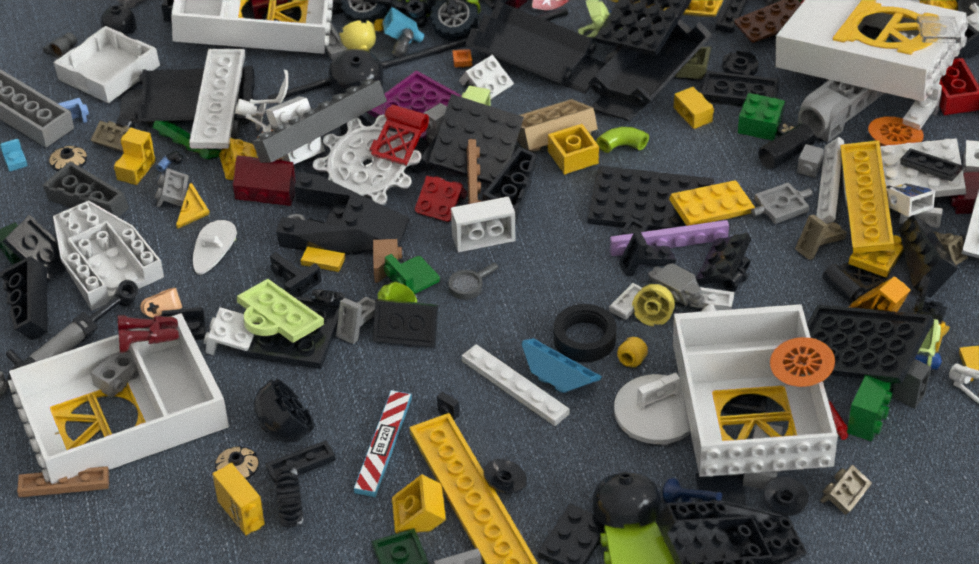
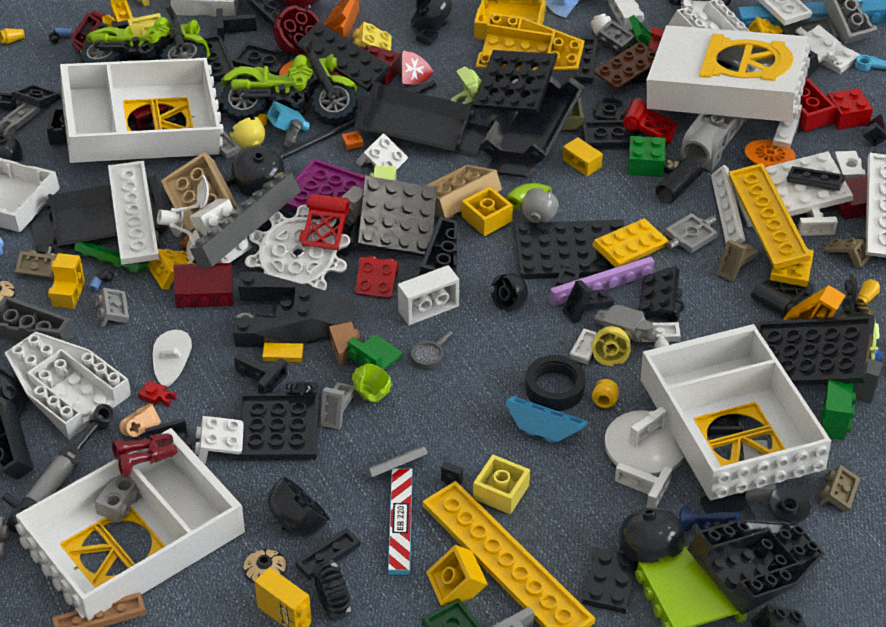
camera: 15 degrees left, 0 degrees up
yellow tile [176,183,210,229] -> none
yellowish green plate [237,279,324,343] -> none
black plate [373,299,438,347] -> none
white plate [462,344,570,426] -> none
medium nougat plate [467,139,481,204] -> none
black dish [483,459,527,494] -> none
orange piece [770,337,835,387] -> none
light grey brick [797,144,824,177] -> none
white torso [886,183,935,217] -> none
black wedge [899,215,958,298] -> none
clear tile [916,16,961,43] -> none
none -> red plate [138,380,177,407]
none -> tan slope [161,152,239,233]
none -> light grey tile [364,446,428,478]
none -> light yellow brick [473,454,530,515]
none -> black cylinder [491,273,528,312]
none -> light grey cylinder [522,188,559,223]
none -> white bracket [615,462,672,508]
none -> red piece [623,98,677,145]
none -> yellow cone [856,279,880,304]

